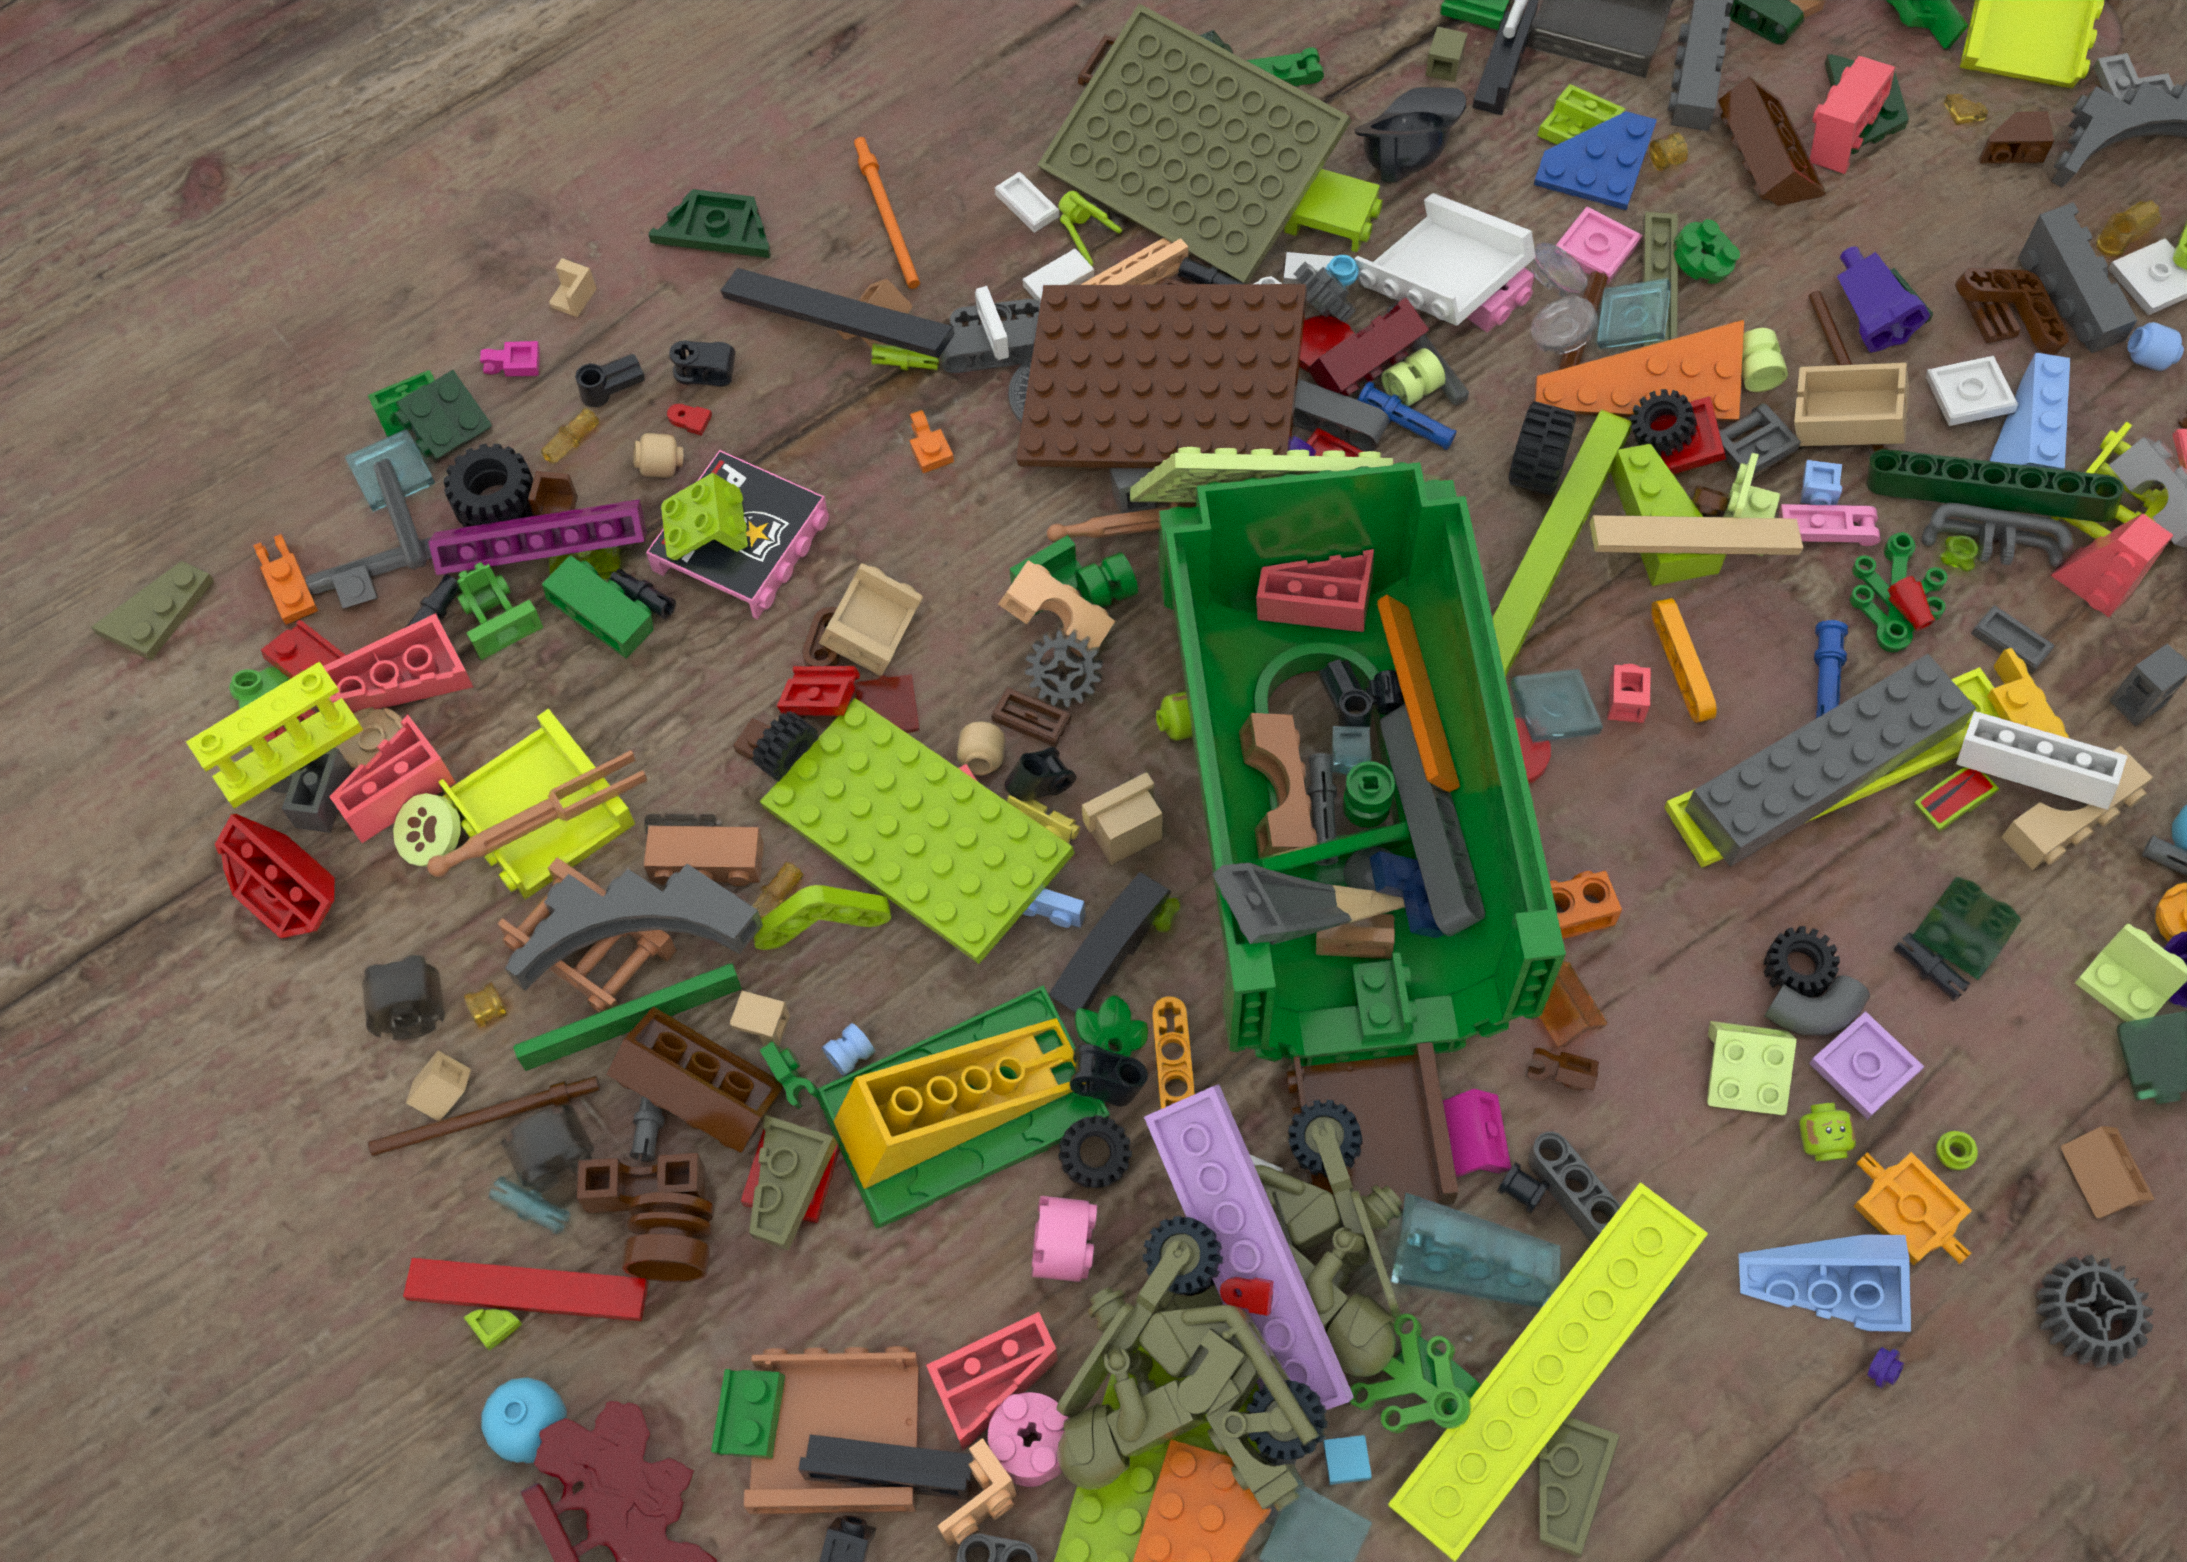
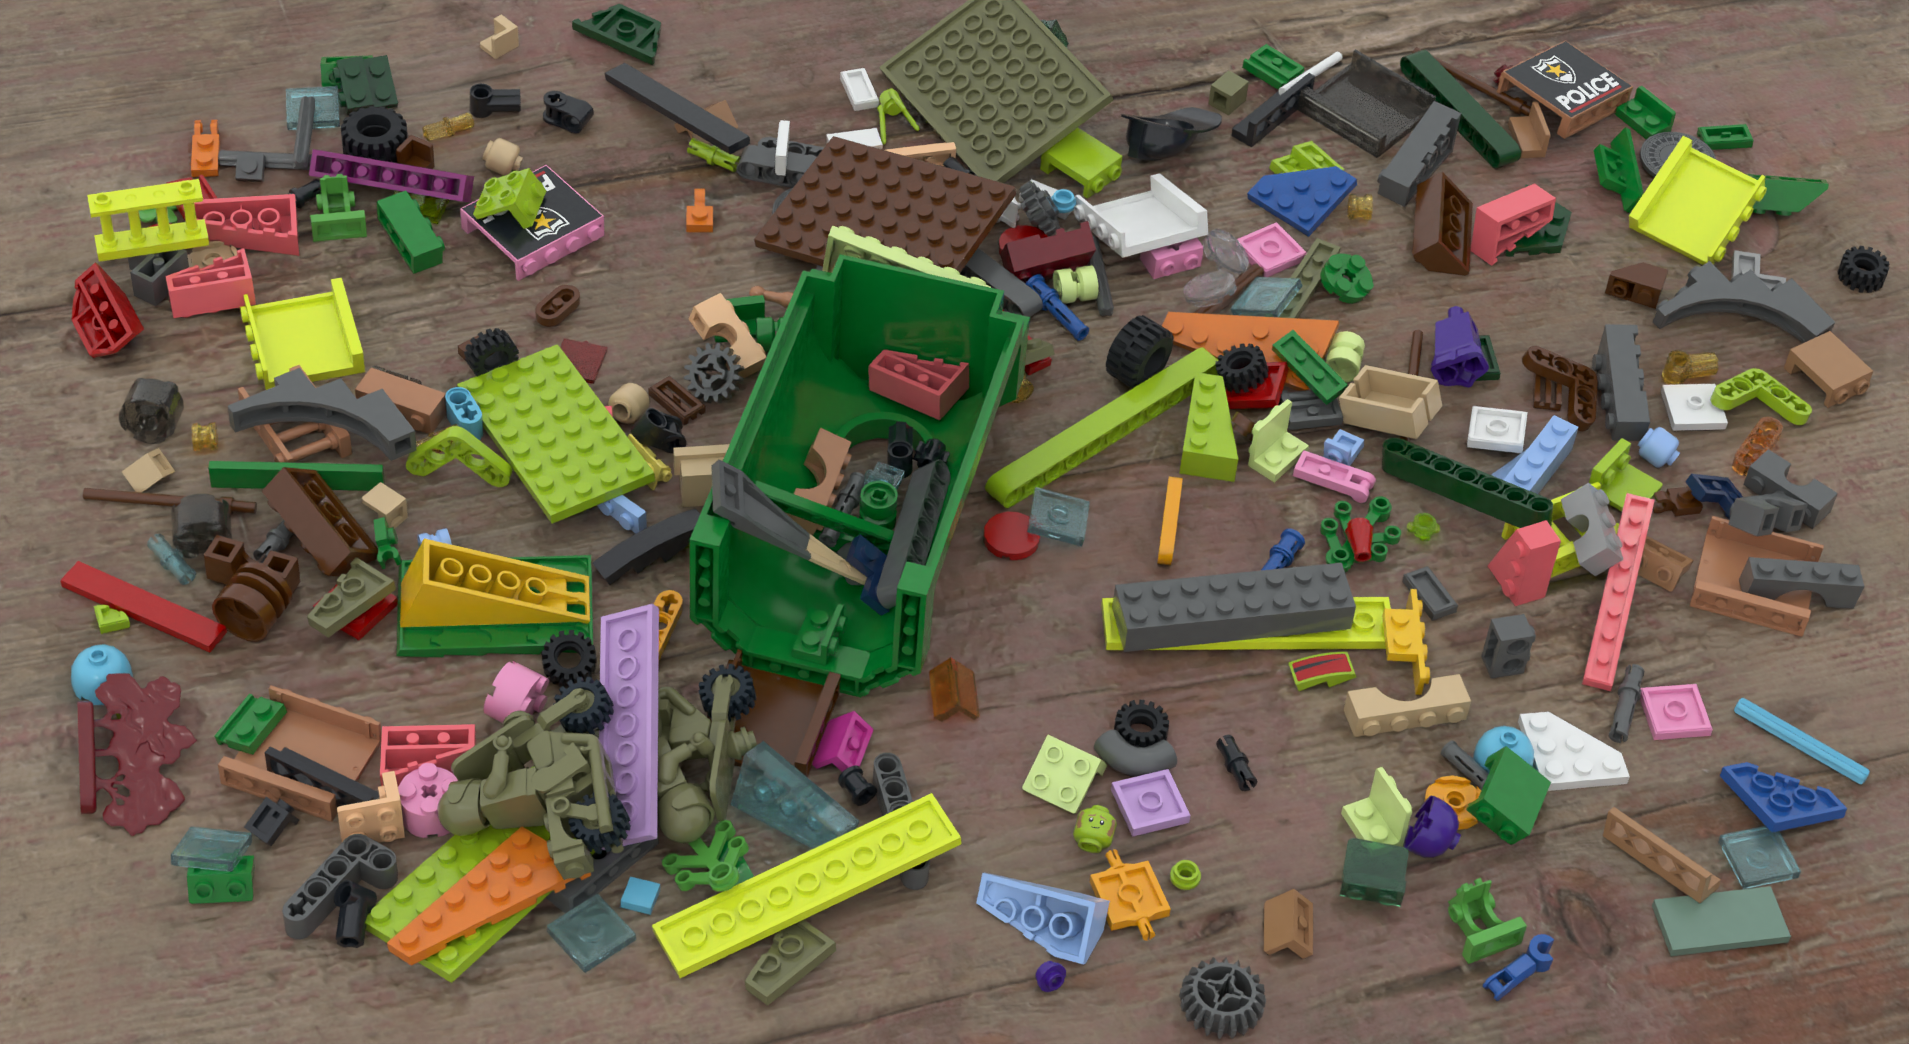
camera: 15 degrees right, 15 degrees down
olive wing [91,561,214,661] -> none
yellowish green tile [393,793,461,867] -> none
nougat piece [427,750,647,877] -> none
dark pink plate [480,341,540,377] -> none
black pin [608,569,676,619] -> none
red piece [667,404,712,436] -> none
red plate [777,666,860,716] -> none
tan panel [819,563,923,676] -> none
orange bar [854,137,920,289] -> none
black piece [1069,1044,1148,1107] -> none
green plate [1075,995,1148,1057] -> none
red piece [1220,1277,1274,1316] -> none
green plate [1246,47,1324,86] -> none
medium nougat panel [1316,914,1394,959] -> none
orange tile [1377,595,1460,793] -> none
reddish brown plate [1527,1048,1599,1091] -> none
orange brick [1550,870,1622,939] -> none
tan tile [1590,515,1803,555] -> none
coral brick [1607,664,1651,723] -> none
clear green bracket [1913,877,2021,980] -> none
dark grey piece [1922,503,2074,567] -> none
clear yellow tile [1944,94,1989,125] -> none
white brick [1956,711,2127,810] -> none
none -> medium azure beam [445,387,483,440]
none -> green plate [1272,330,1348,405]
none -> lime bracket [1589,438,1663,511]

